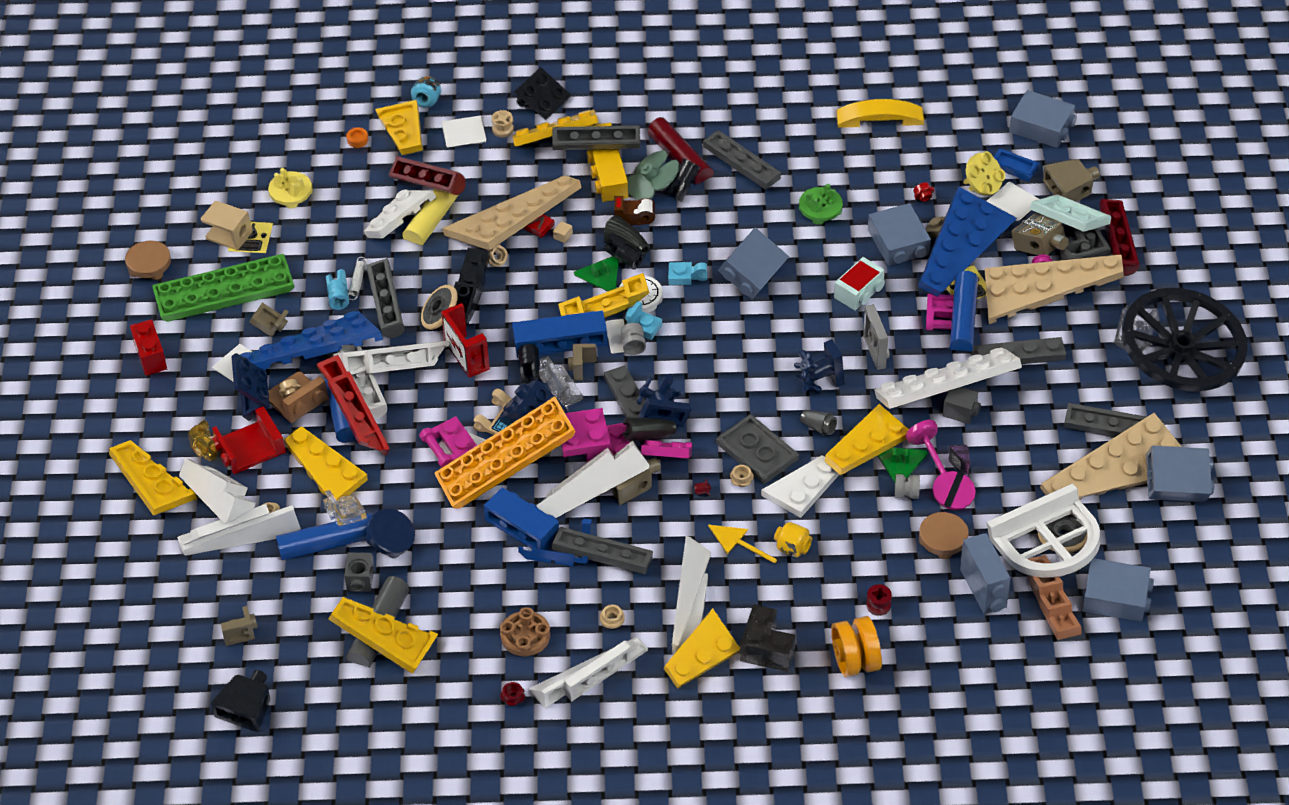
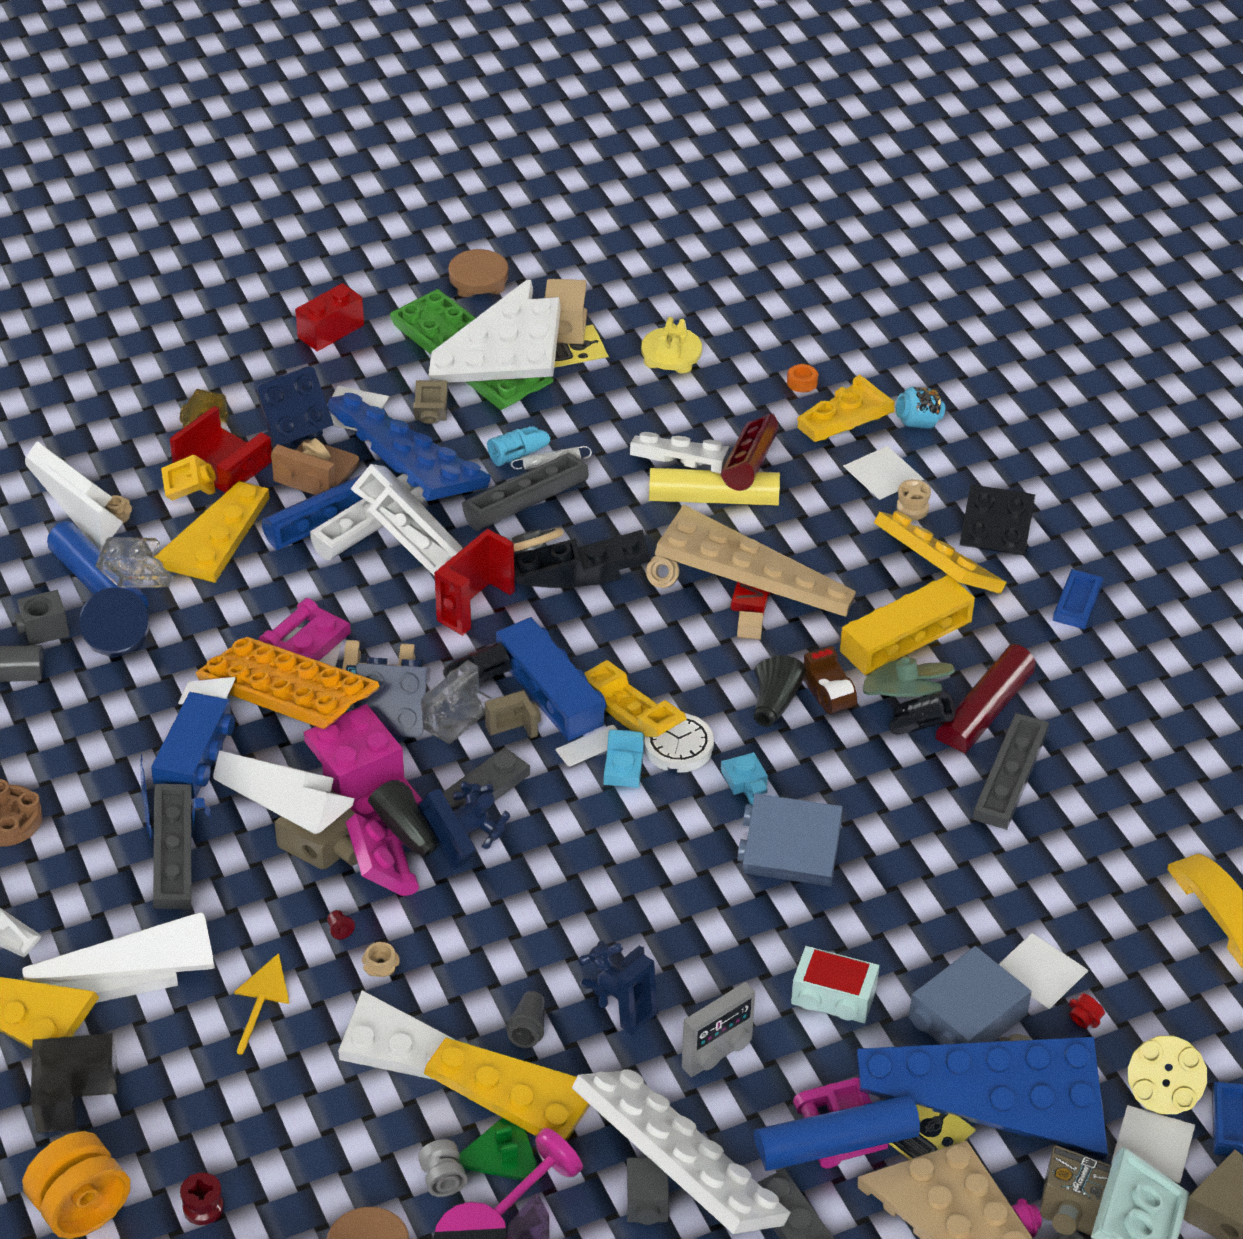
camera: 65 degrees right, 5 degrees down
yellow wing [109,440,197,516] -> none
white wedge [179,458,256,524] -> none
red wedge [317,355,390,456] -> none
dark grey brick [552,125,640,150] -> none
green piece [574,256,619,292] -> none
tan plate [600,605,625,629] -> none
black hinge [603,232,645,270] -> none
light grey wheel [621,323,646,355] -> none
dark grey tile [716,414,799,484] -> none
yellow head [774,522,812,557] -> none
bright green plate [799,183,843,224] -> none
none -> yellow bracket [161,455,216,501]
none -> white sticker [178,677,236,705]
none -> white wing [428,280,561,383]
none -> white sticker [999,933,1089,1009]
none -> blue tile [1053,569,1104,629]

